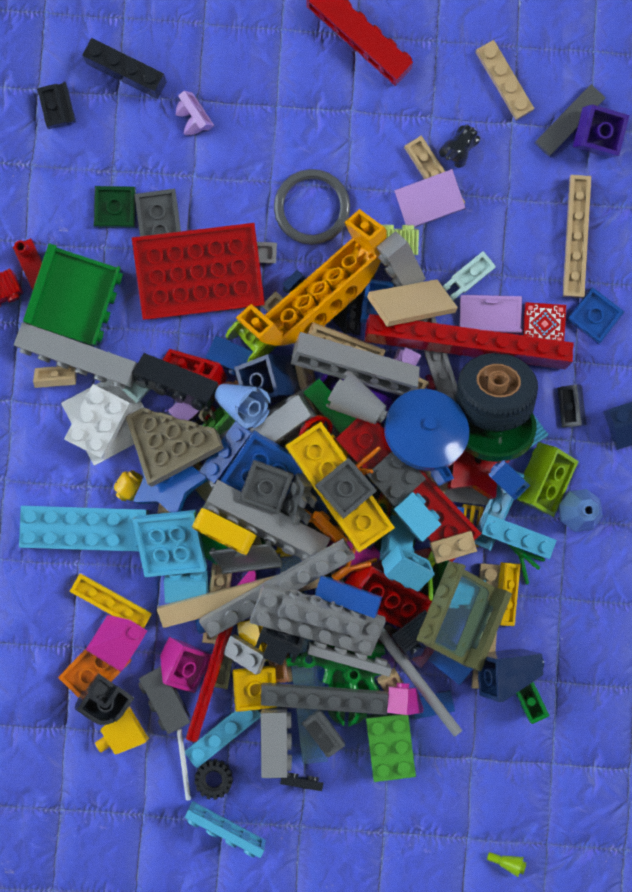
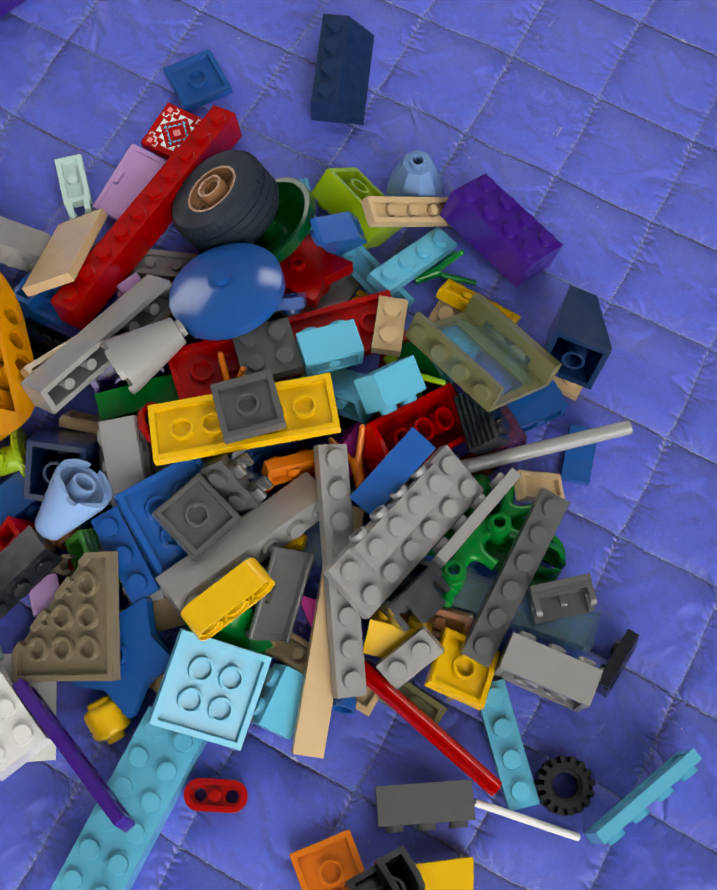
camera: 65 degrees left, 15 degrees down
yellow plate [69,573,153,628] -> none
dark pink slope [86,615,147,672] -> none
dark pink slope [160,637,211,693] -> none
bright green brick [366,713,416,782] -> none
dark pink slope [387,683,423,715] -> none
green brick [516,682,550,724] -> none
black slope [557,384,586,428] -> none
tan plate [563,175,591,298] -> none
none -> dark purple tile [12,678,135,833]
none -> red plate [184,778,249,813]
none -> tan plate [361,196,452,227]
none -> dark purple brick [440,174,563,288]

